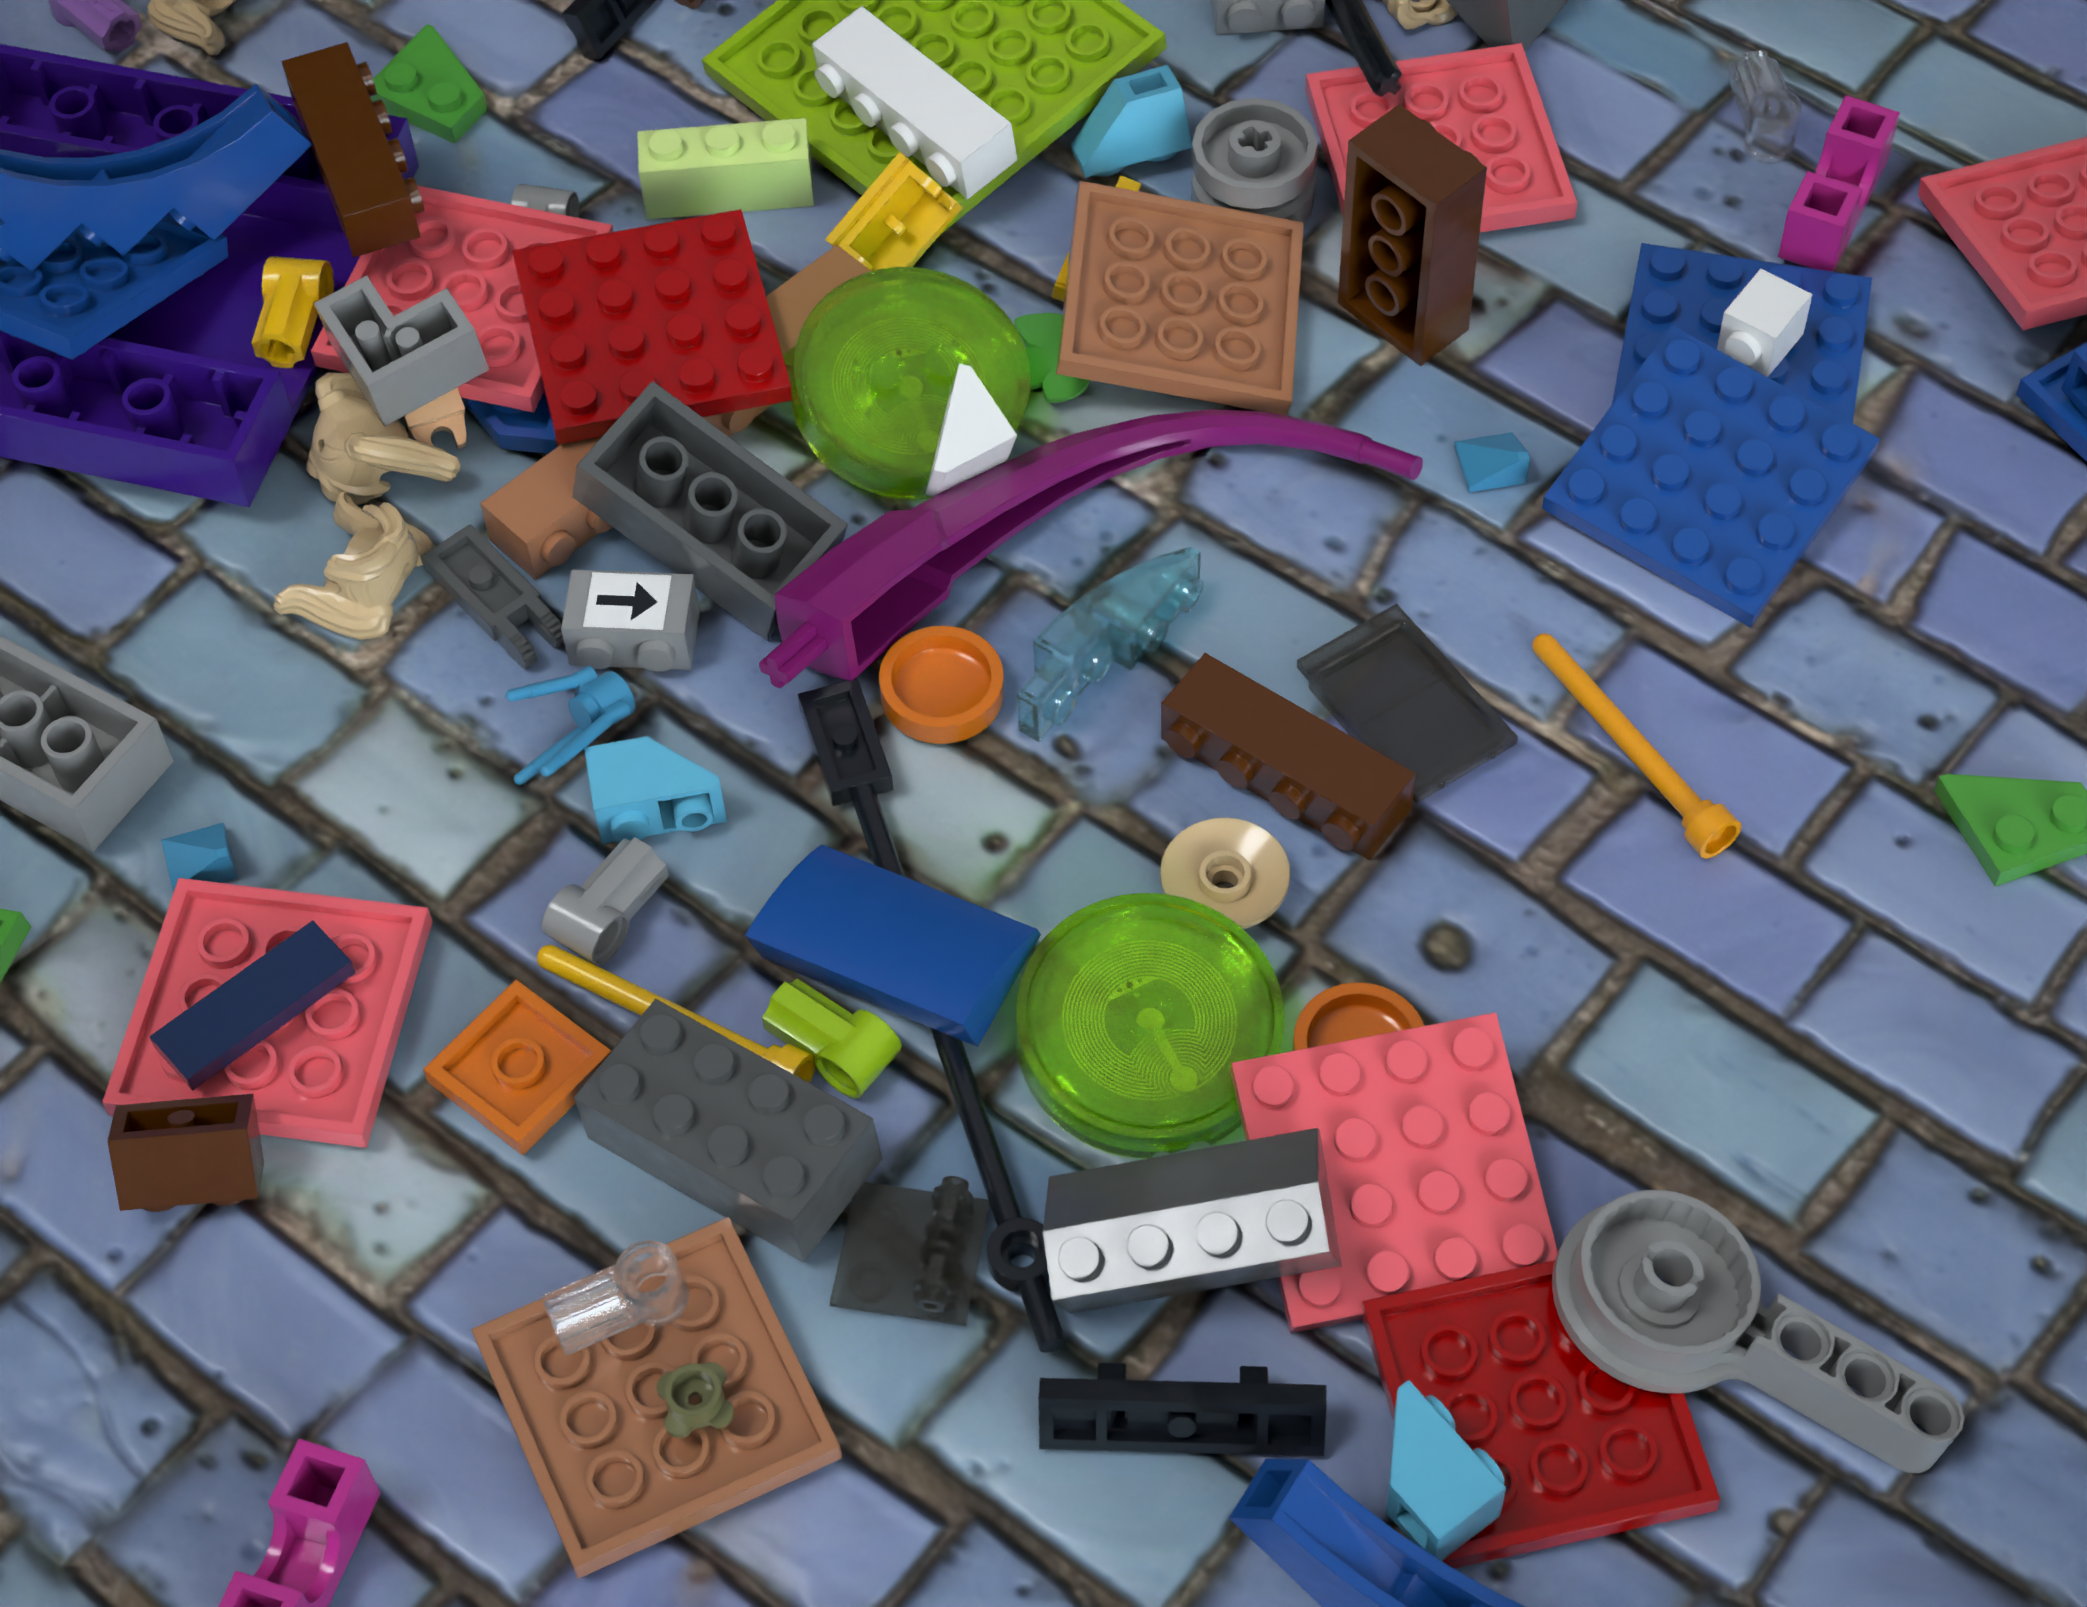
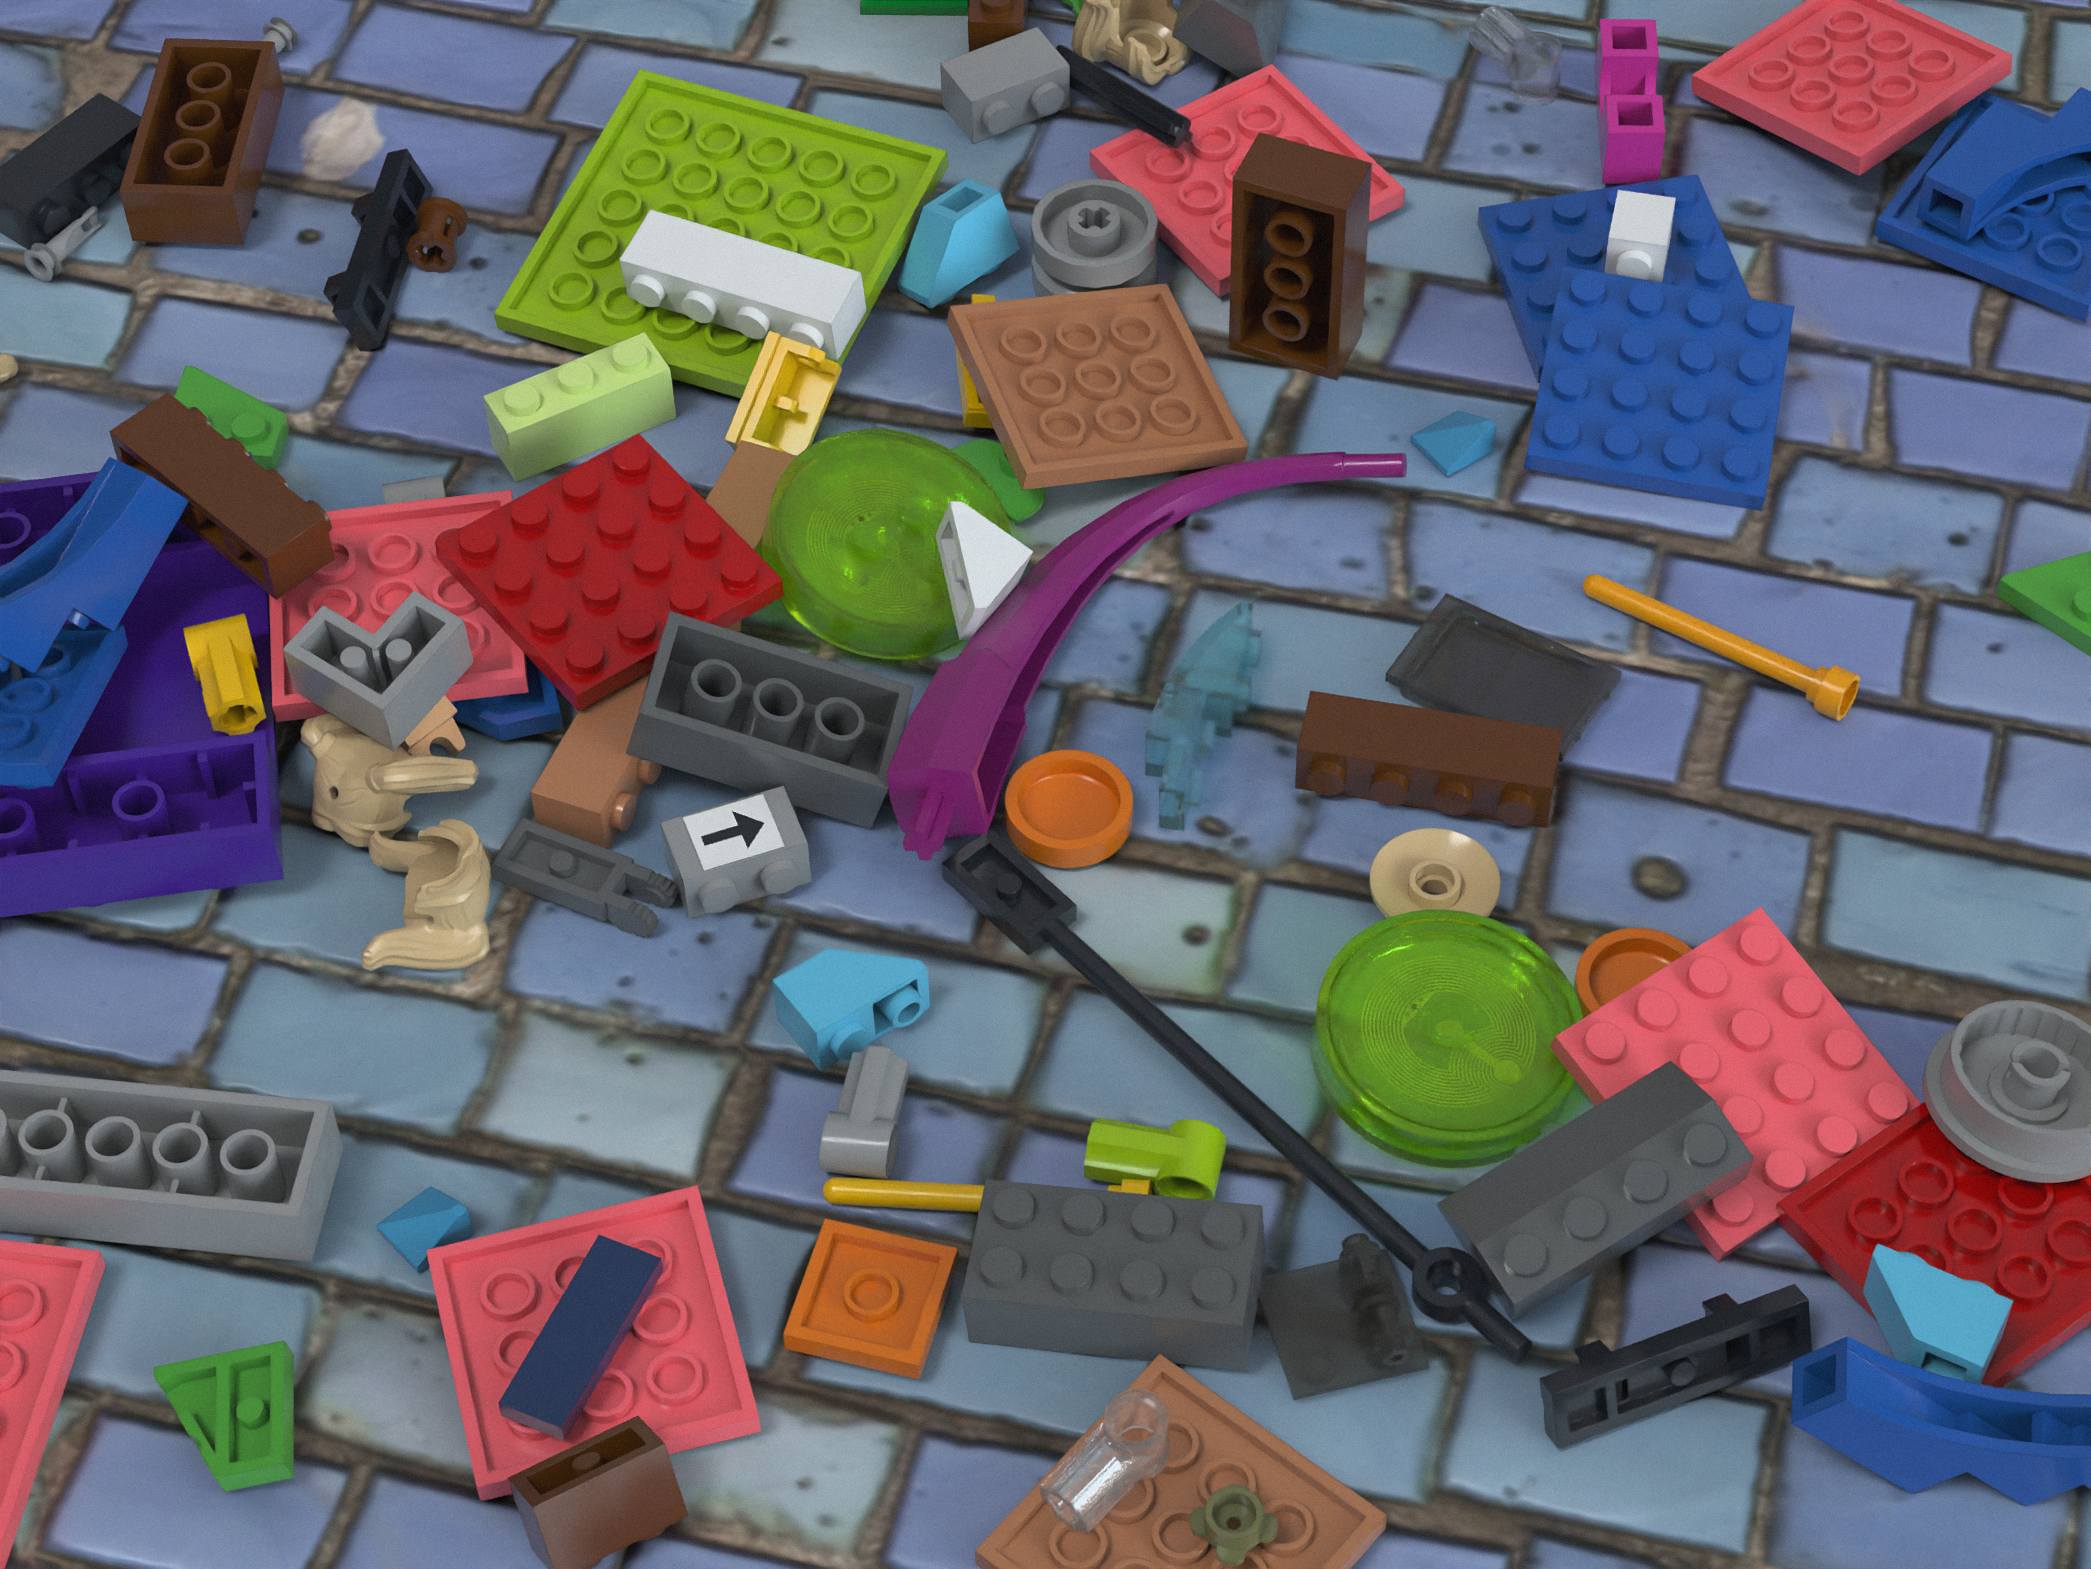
camera: 25 degrees left, 5 degrees down
dark azure plant [505,665,635,785] -> none
blue slope [745,844,1041,1047] -> none

